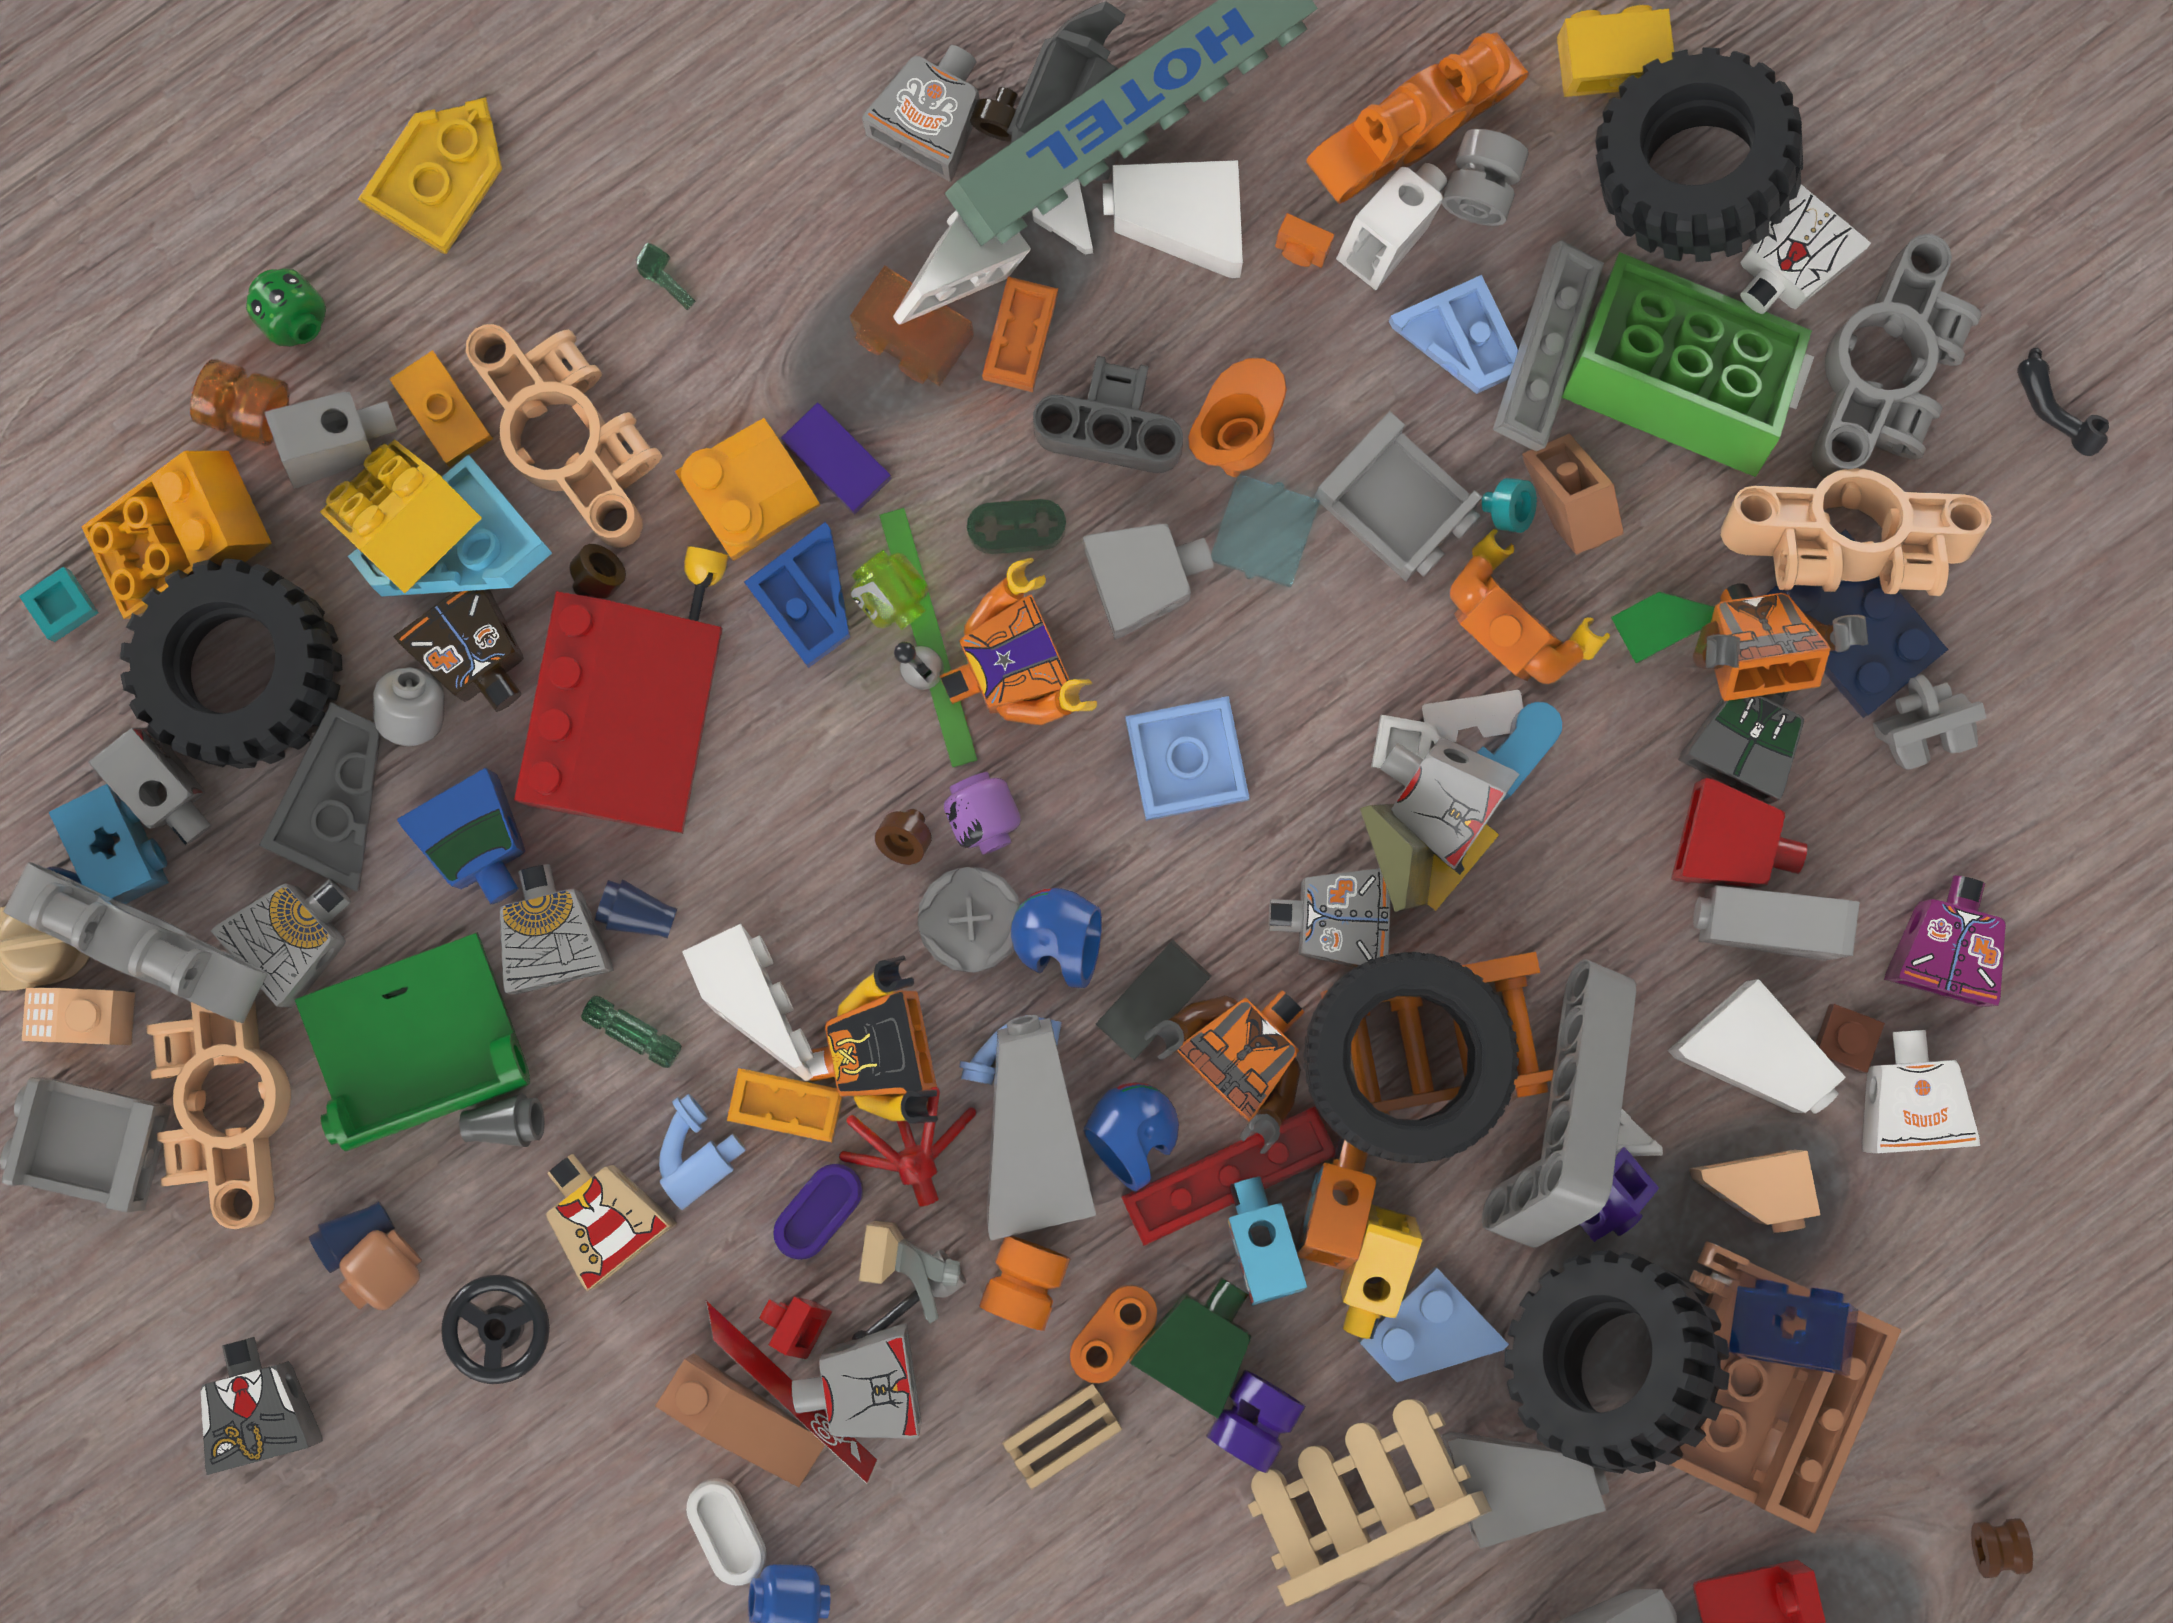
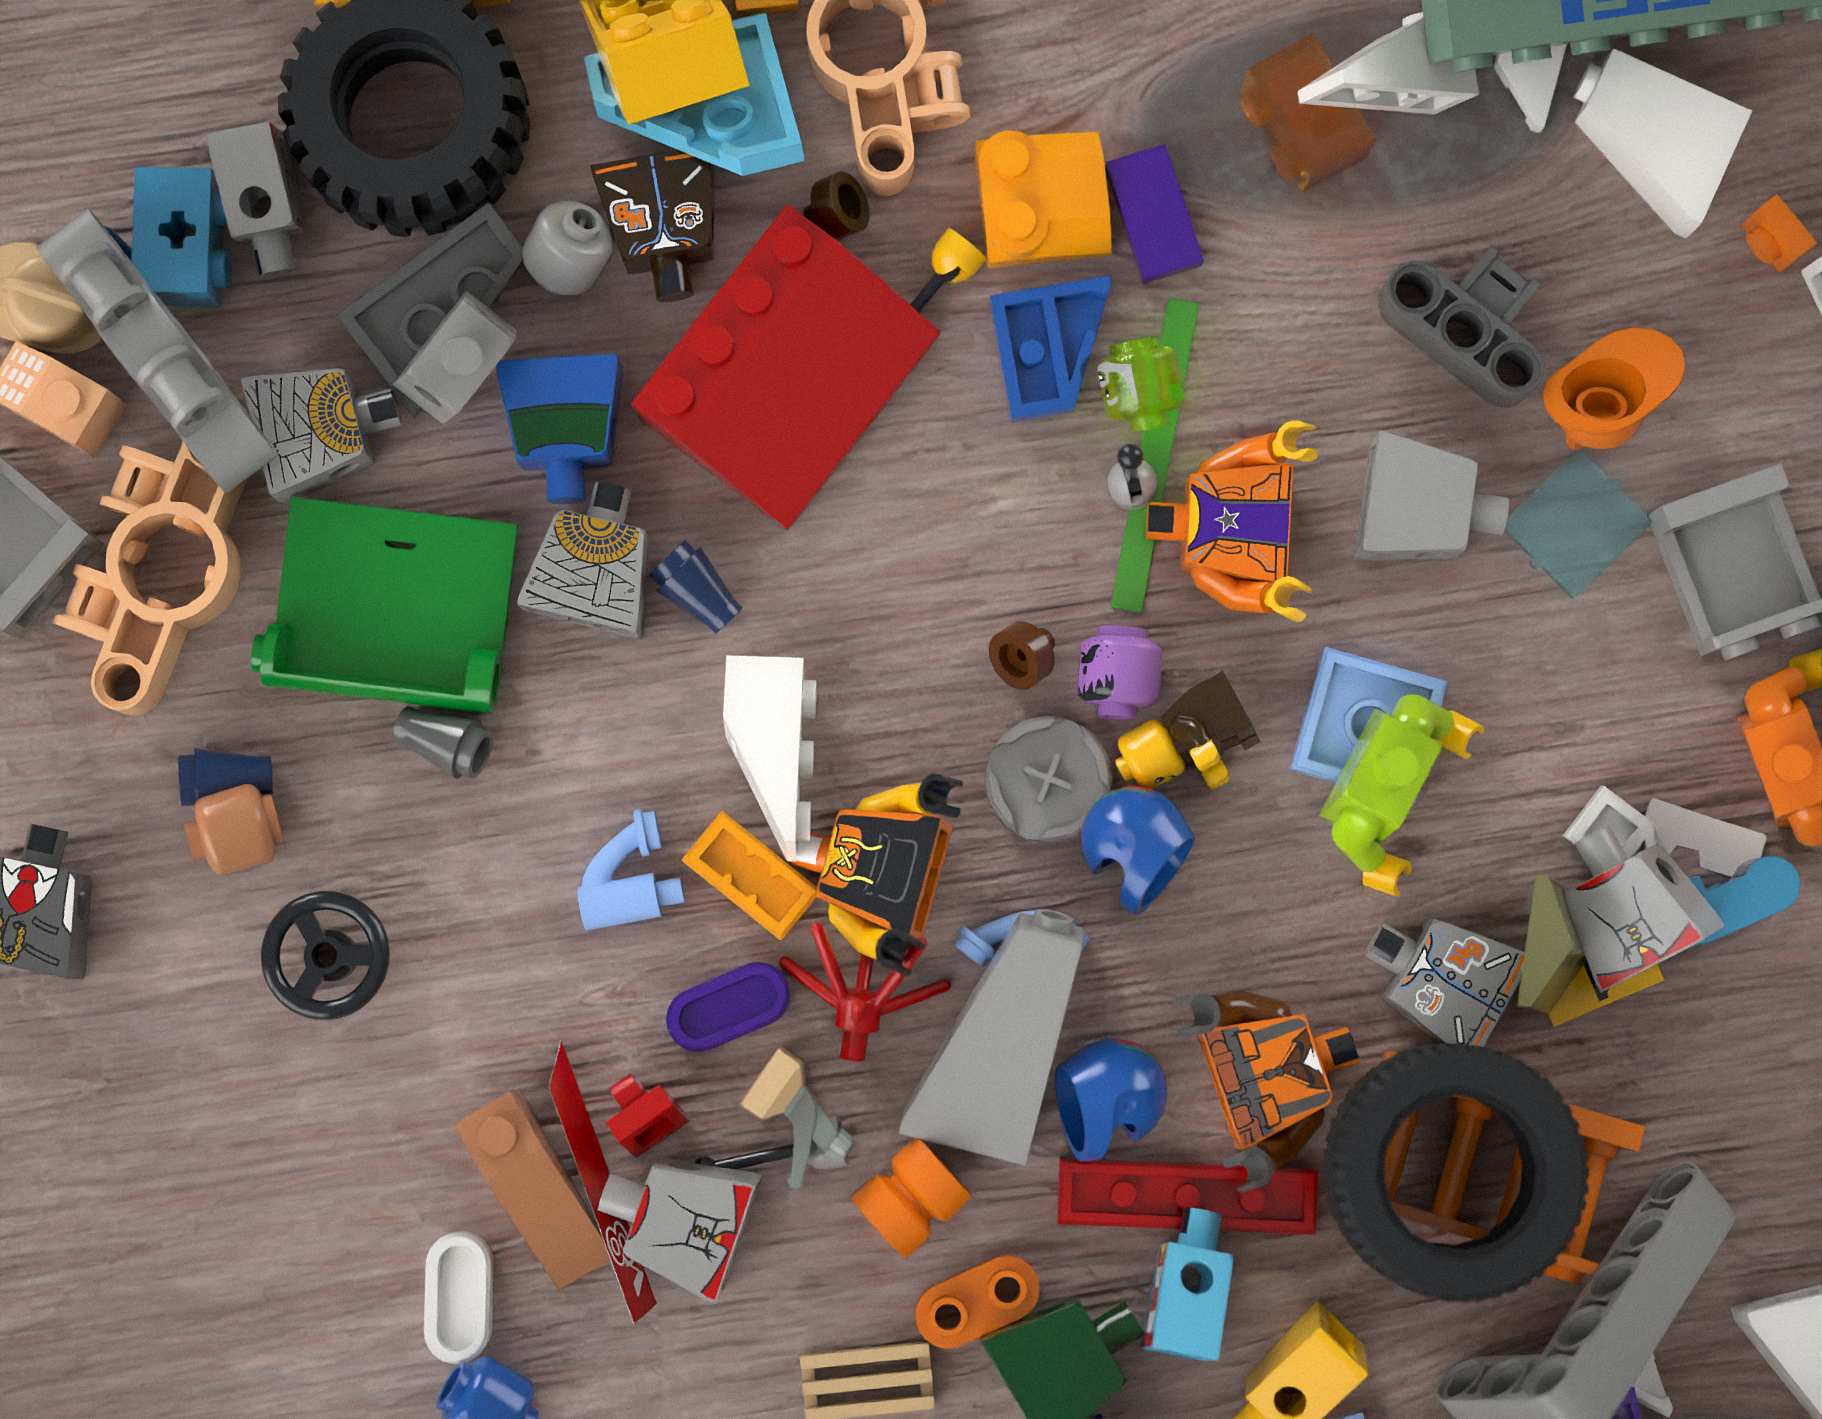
camera: 25 degrees right, 0 degrees up
torso [546,1154,677,1291] -> none
clear green axle [581,996,682,1068] -> none
clear green beam [967,499,1066,554] -> none
orange plate [982,276,1058,392] -> none
pearl dark grey slope [1096,940,1212,1060] -> none
orange torso [1295,1139,1377,1271] -> none
none -> light grey torso [392,290,517,424]
none -> piece [1114,671,1260,790]
none -> lime torso [1319,694,1485,897]

